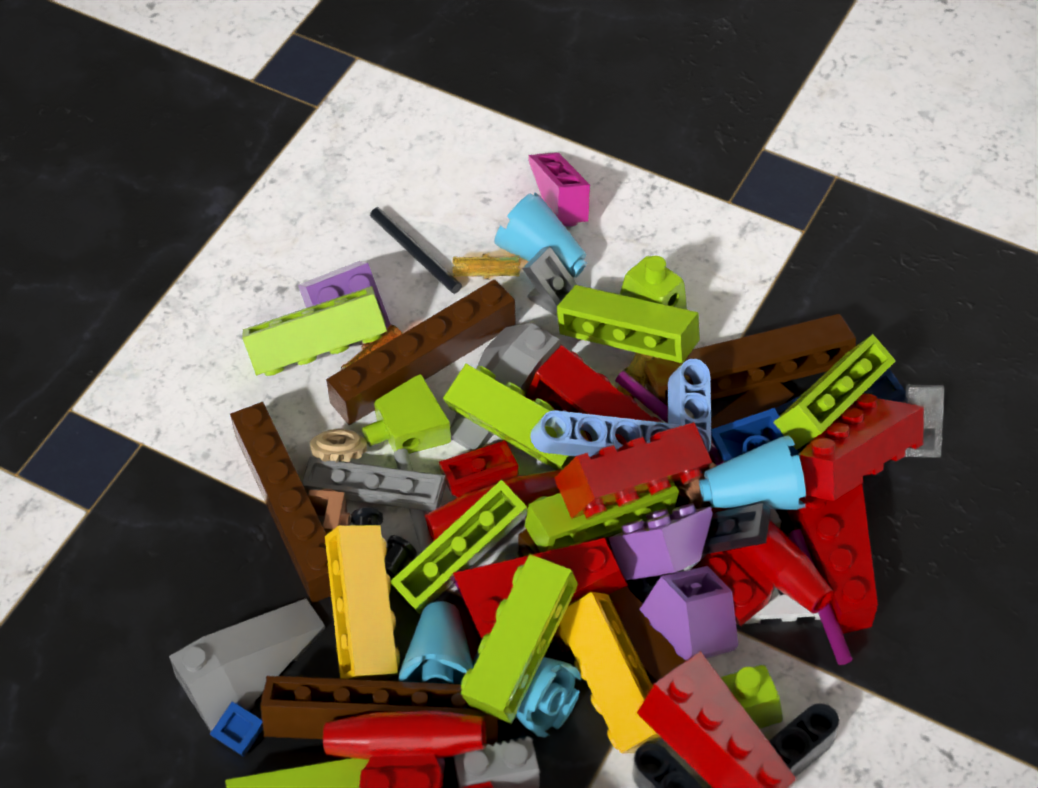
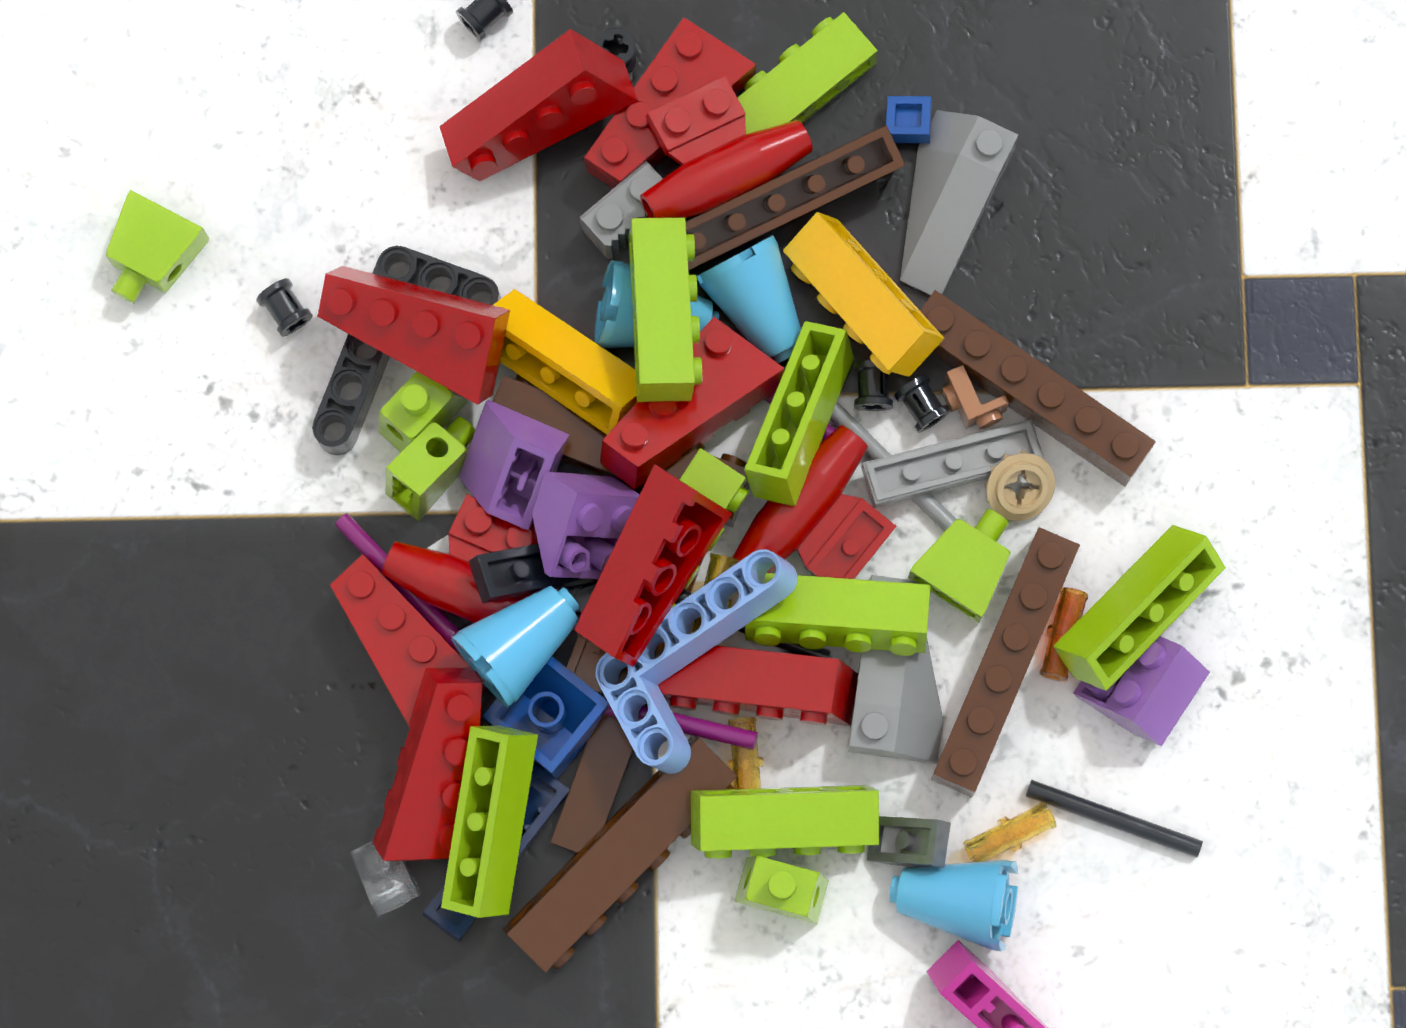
camera: 155 degrees right, 25 degrees up
none -> lime torso [385,416,475,522]

